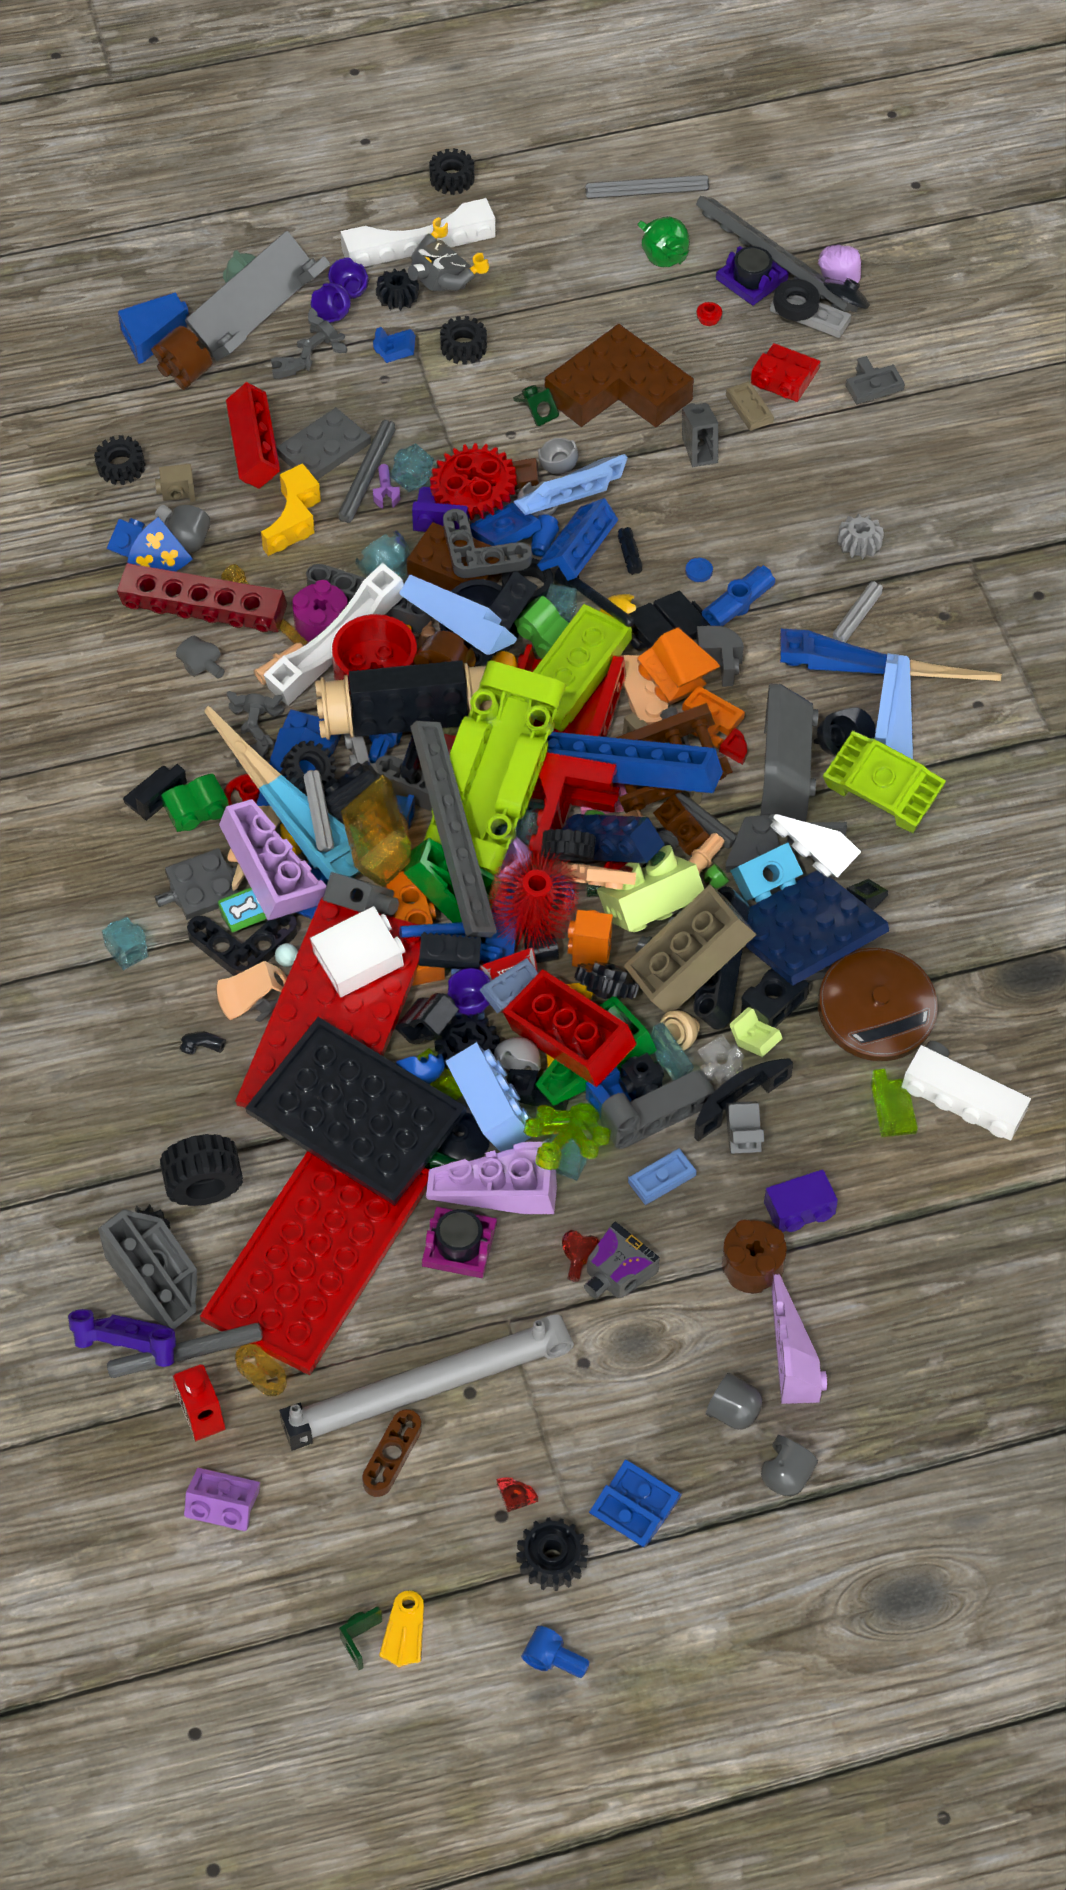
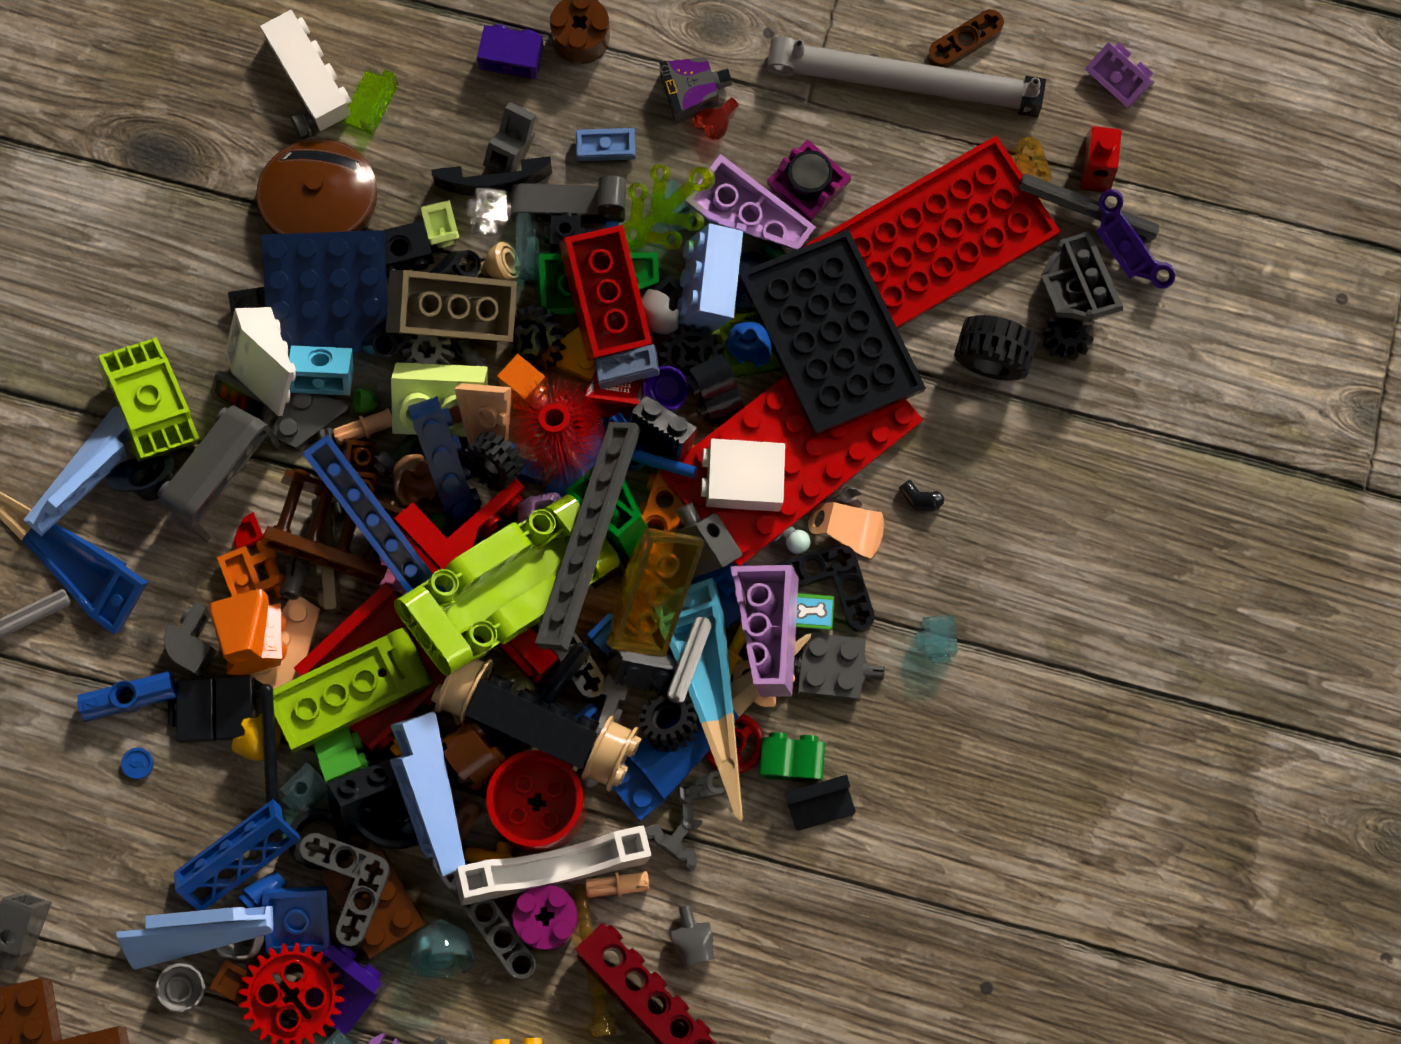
camera: 150 degrees left, 20 degrees up
black axle [618,527,642,575] -> none

